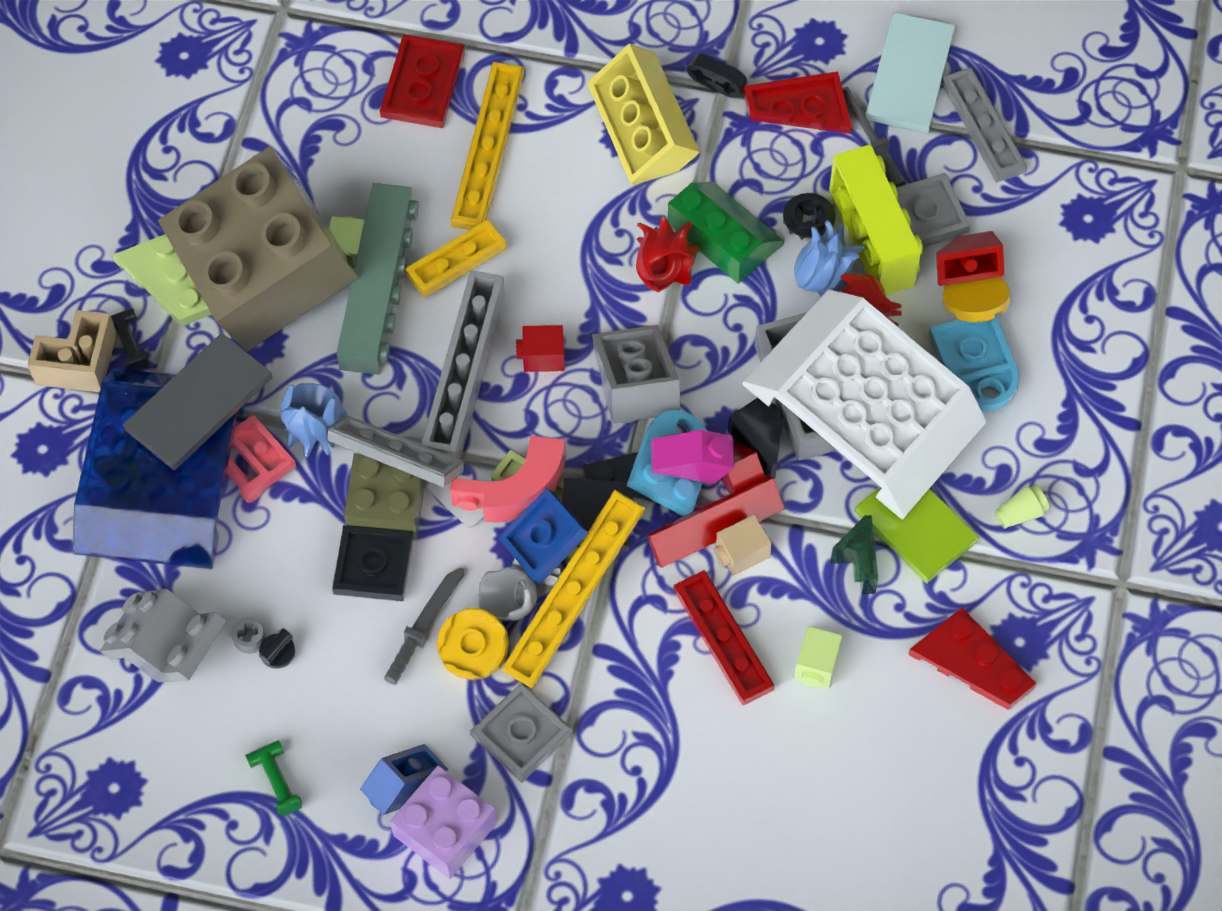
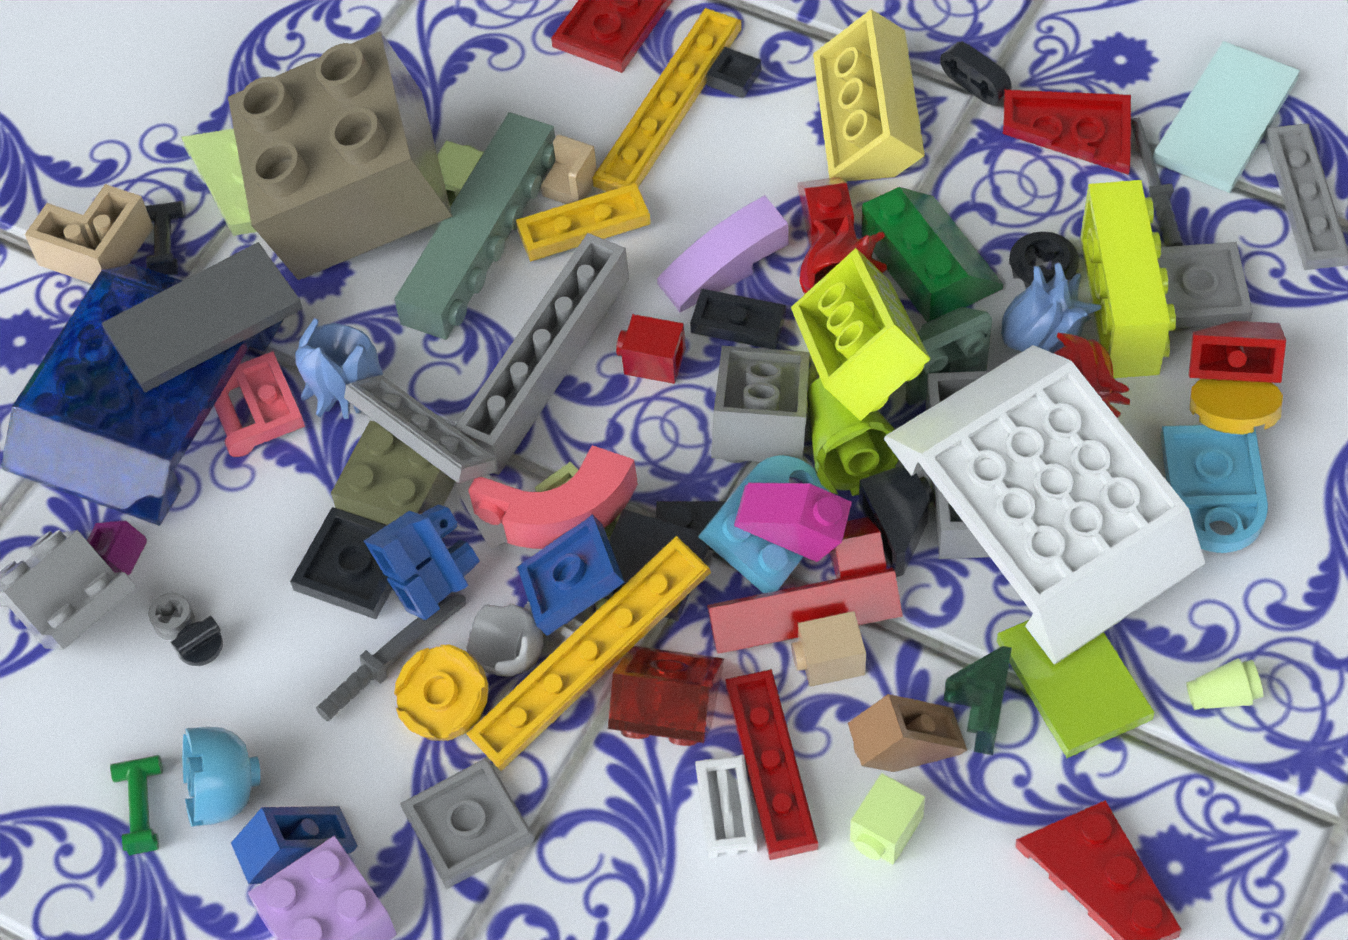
camera: 20 degrees right, 5 degrees down
none -> magenta slope [87,520,147,575]
none -> medium azure cylinder [182,726,261,827]
none -> blue hips [364,504,480,620]
none -> tan panel [541,135,597,204]
none -> clear red slope [608,646,724,746]
none -> lavender slope [657,195,789,312]
none -> black plate [690,289,786,350]
none -> white tile [695,755,757,858]
none -> black plate [706,47,762,99]
none -> neon yellow brick [791,248,930,421]
none -> red slope [798,177,854,248]
none -> lime cone [807,377,899,496]
none -> medium nougat slope [847,694,967,772]
none -> sand green slope [905,307,992,406]

